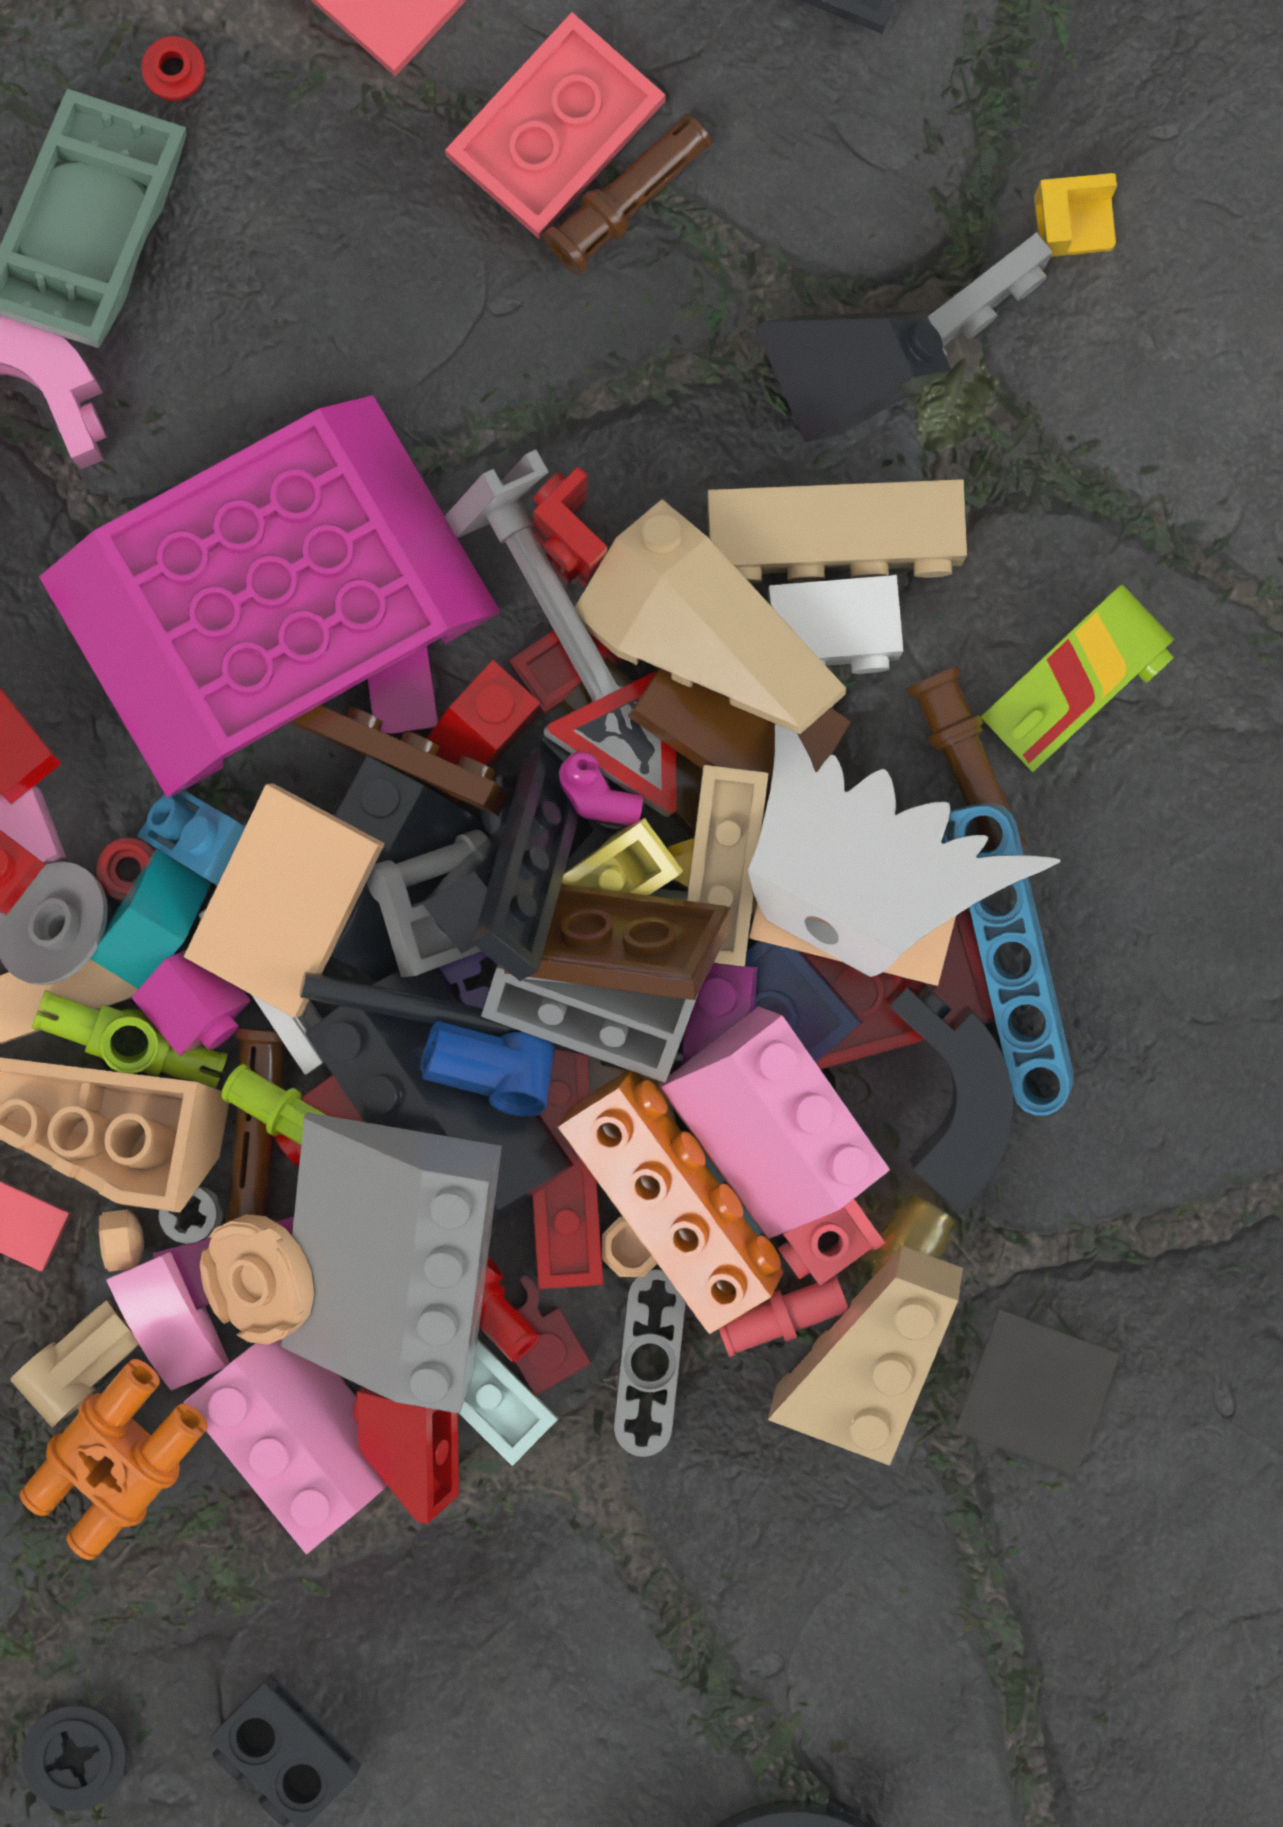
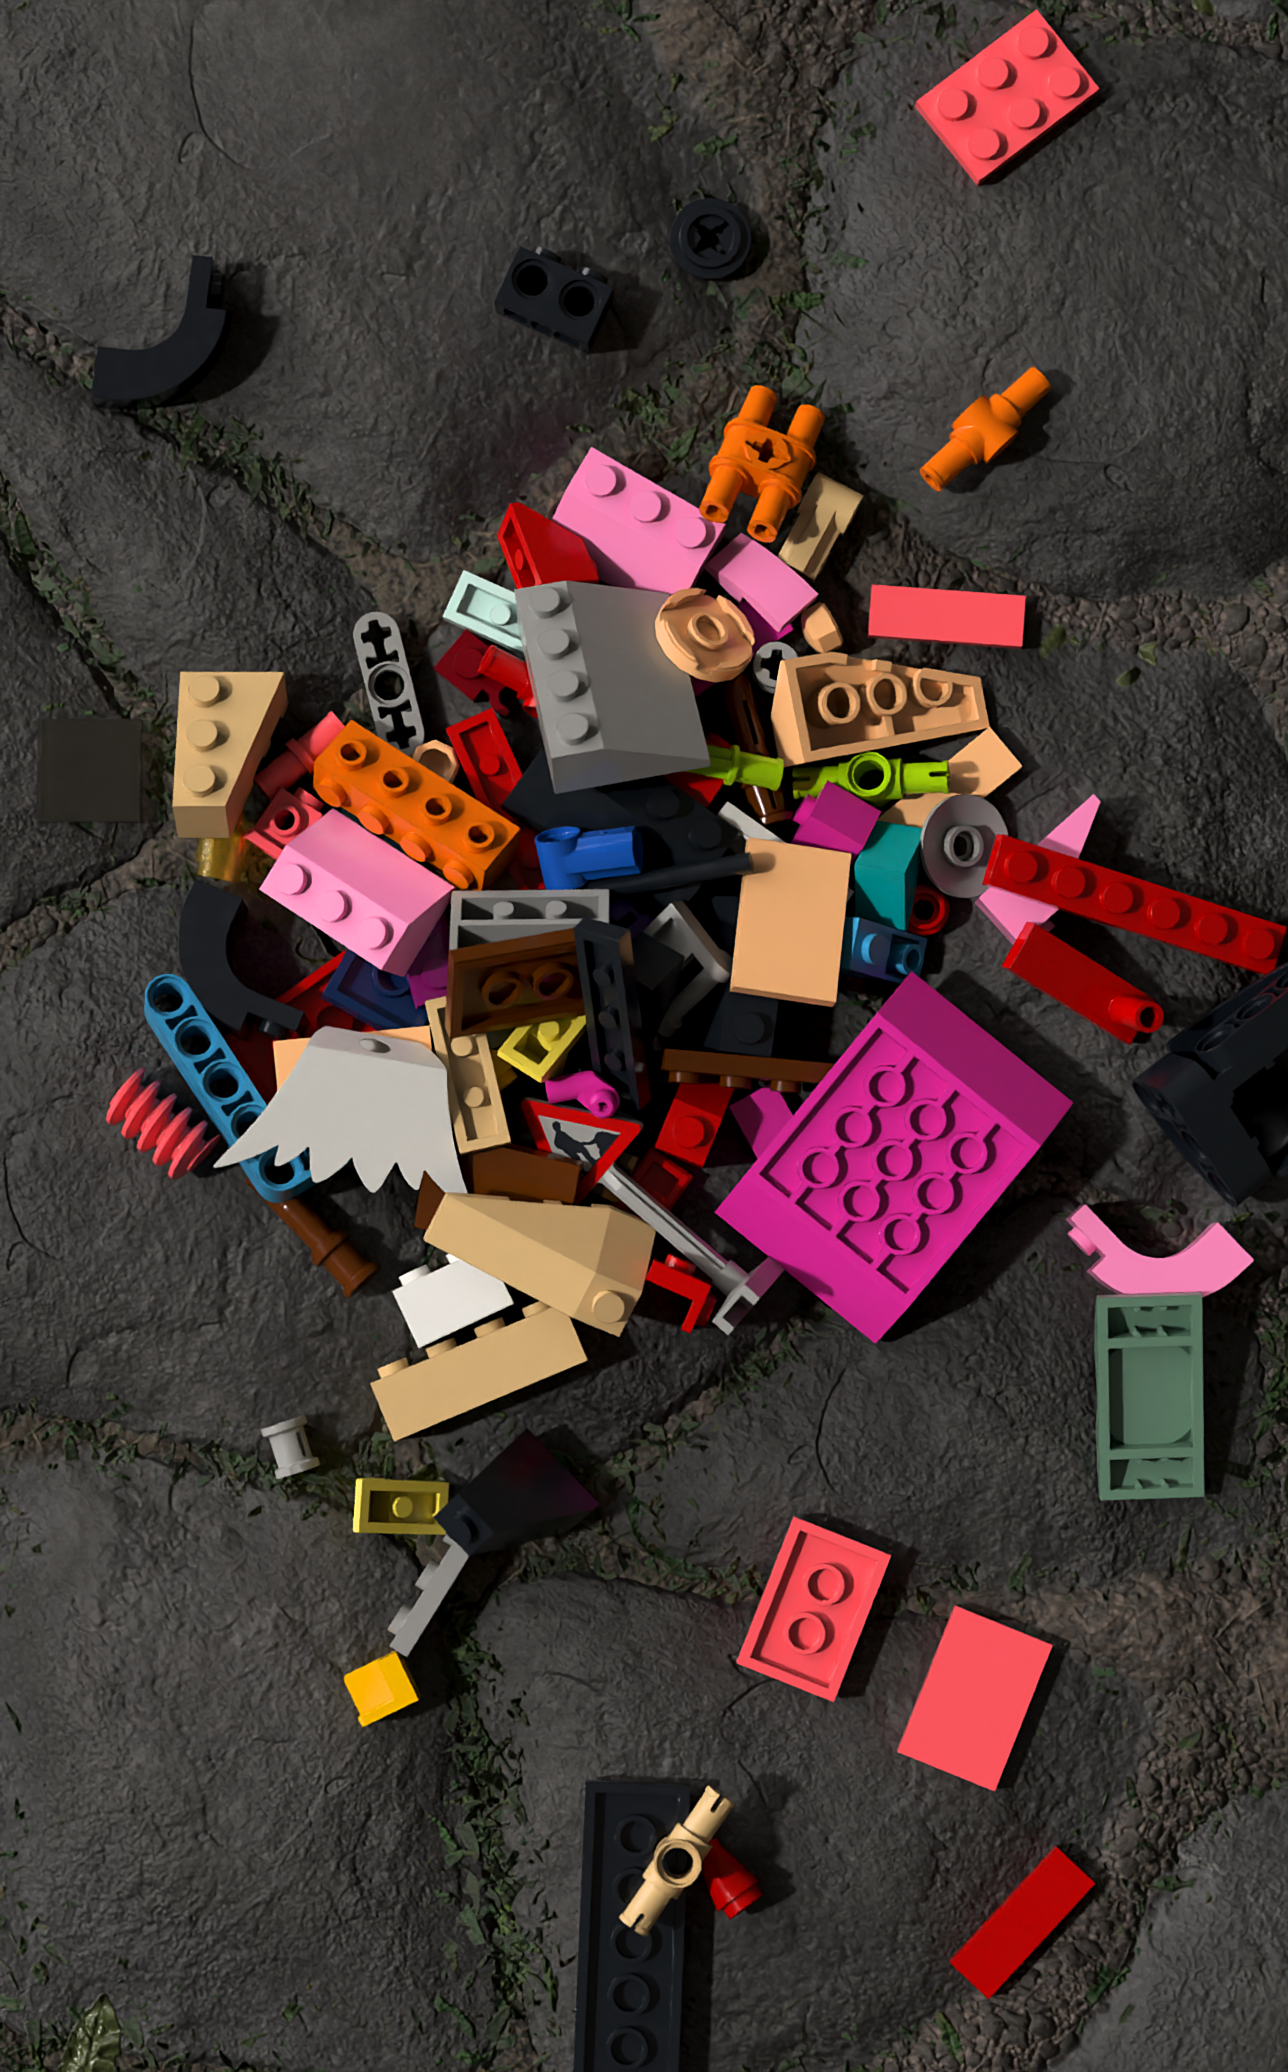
camera: 160 degrees right, 0 degrees up
red plate [142,36,205,101] -> none
reddish brown pin [542,114,712,276] -> none
lime door [981,584,1175,772] -> none
none -> coral piece [106,1067,221,1180]
none -> light grey bush [261,1415,320,1479]
none -> light yellow slope [353,1477,449,1535]

